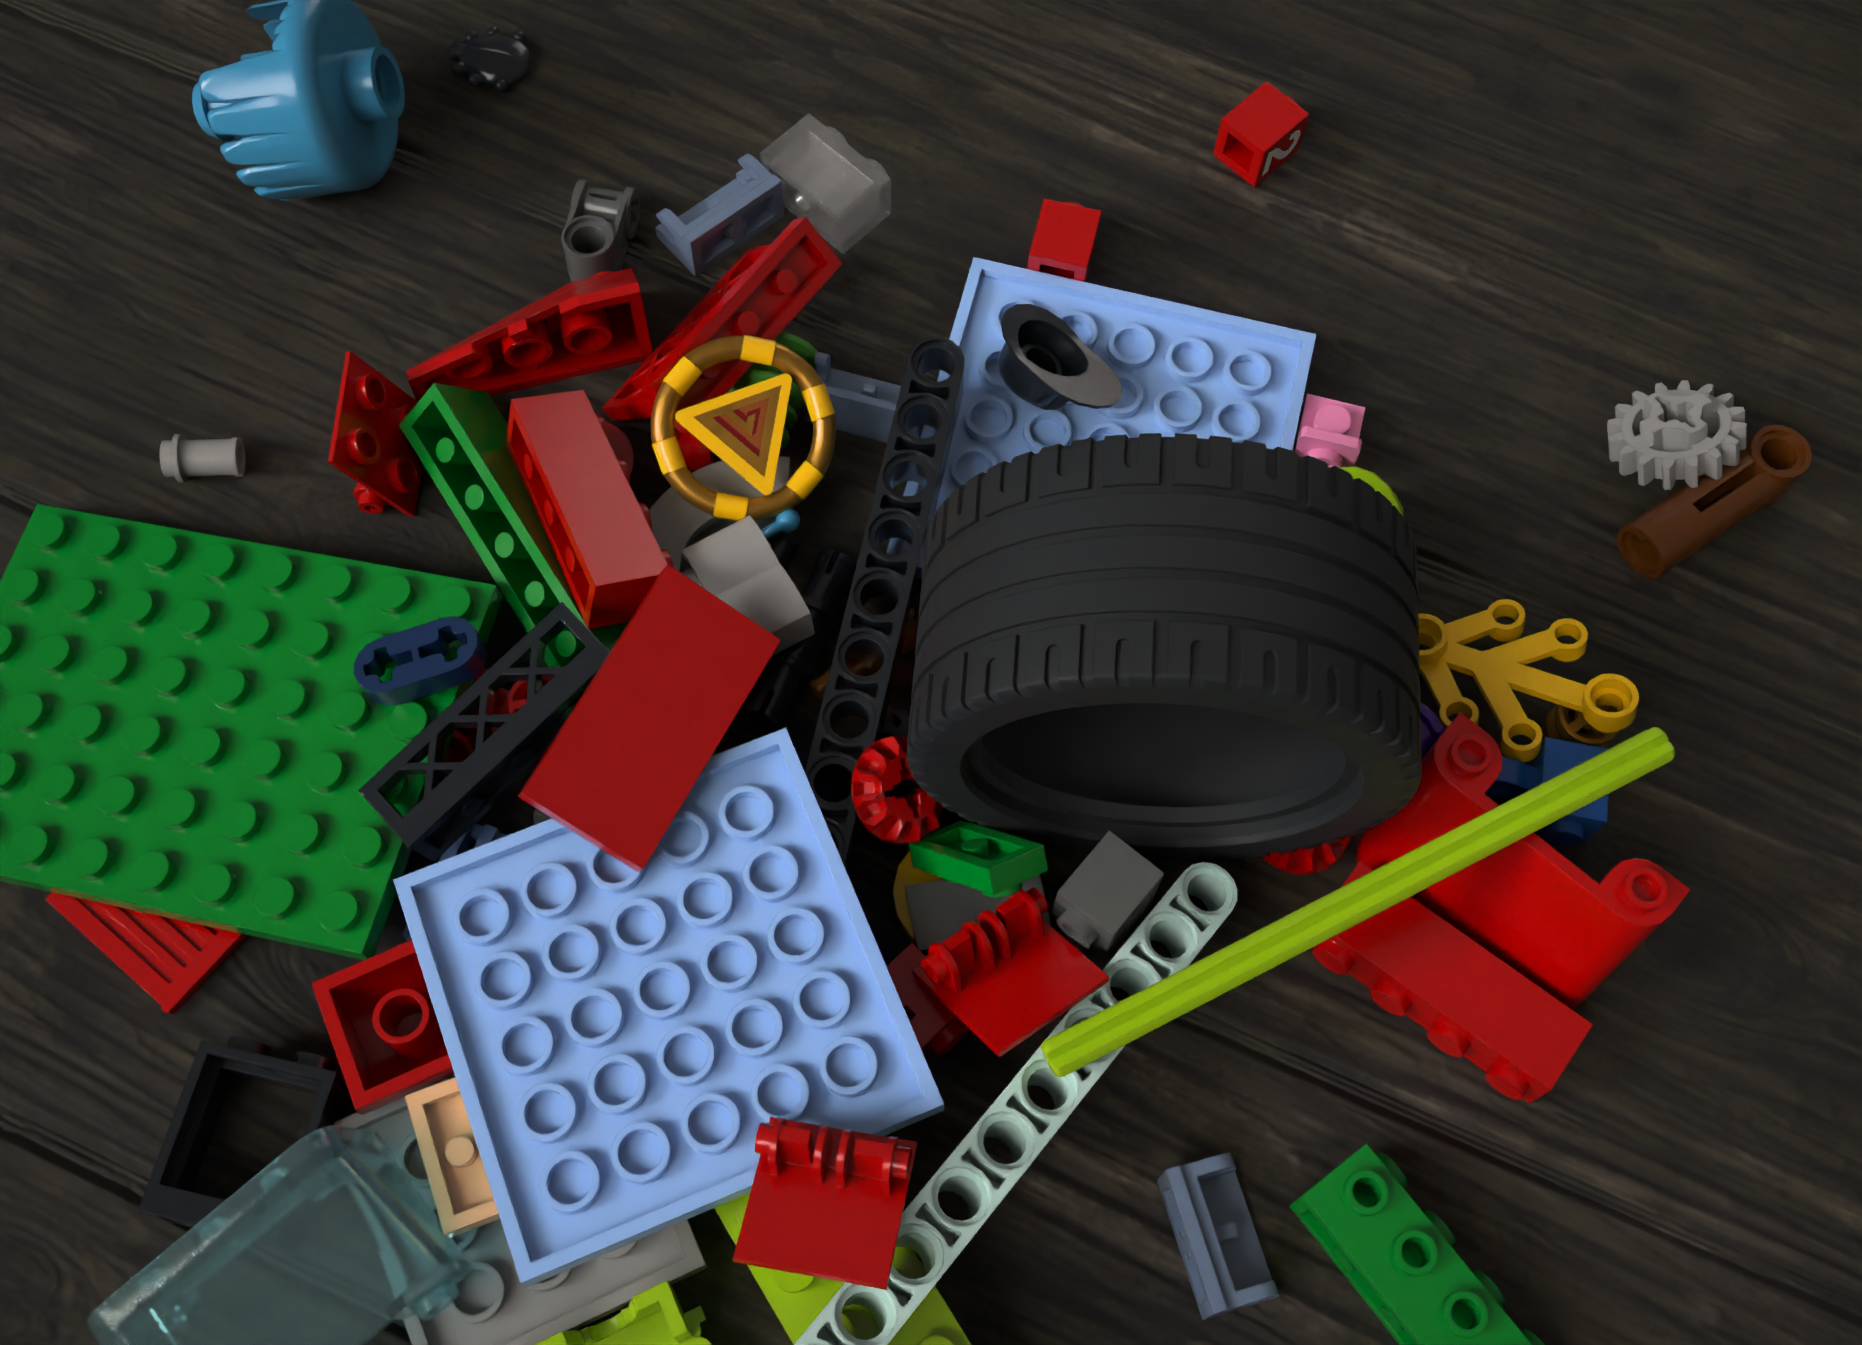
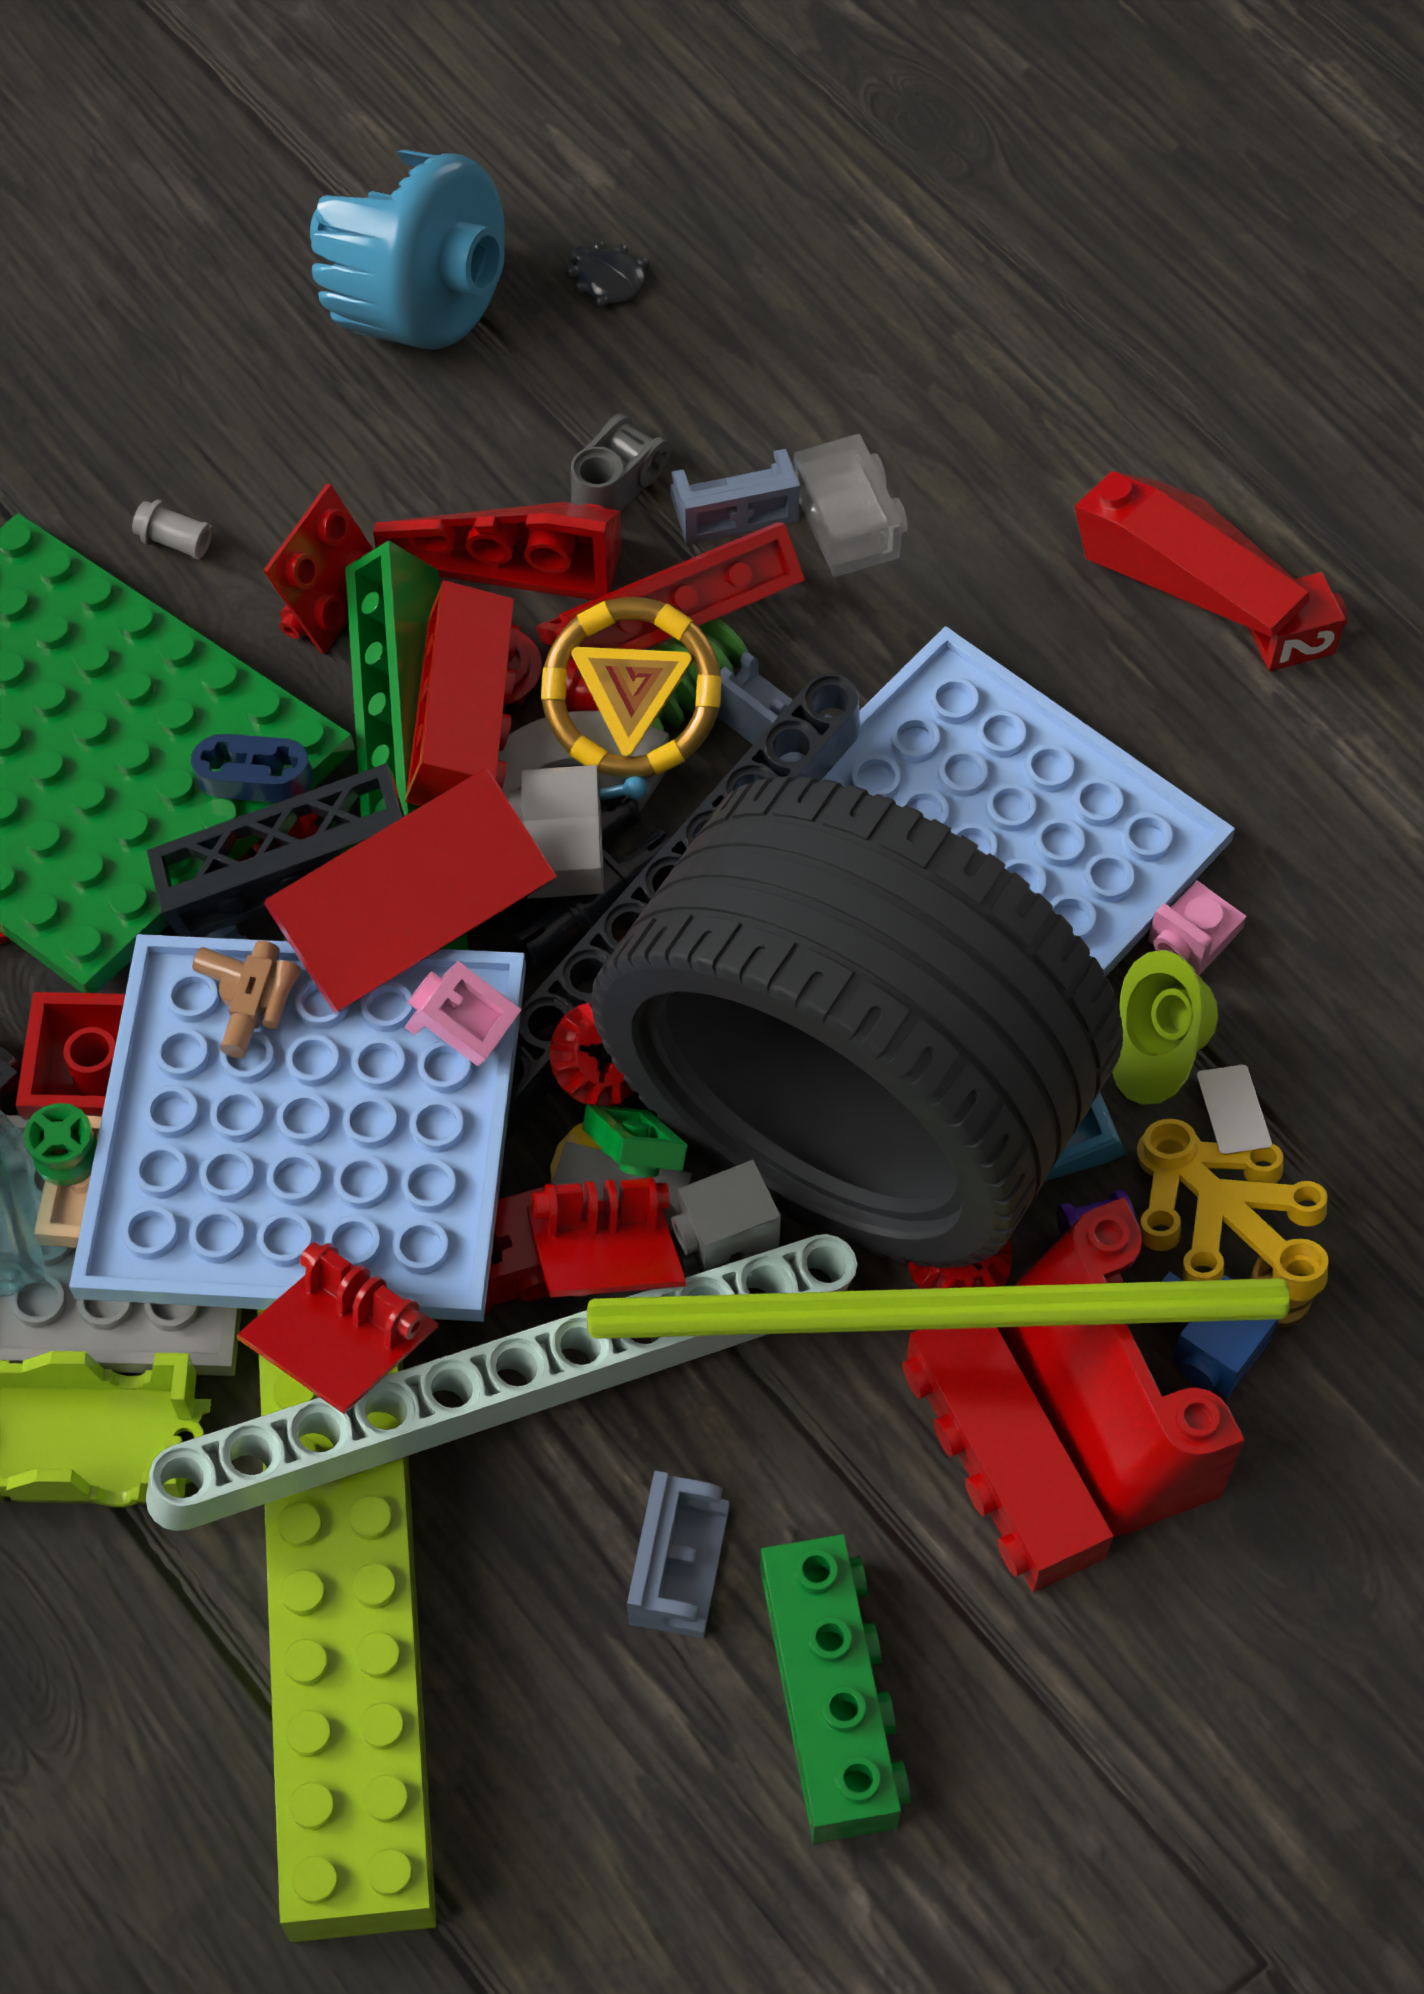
camera: 30 degrees right, 5 degrees down
black piece [998,304,1123,410] -> none
red brick [1027,198,1101,282] -> none
none -> green wheel [24,1103,97,1186]
none -> medium nougat piece [192,941,302,1058]
none -> bright pink bracket [404,961,522,1066]
none -> red wedge [1074,471,1310,638]
none -> white sticker [1197,1065,1272,1154]

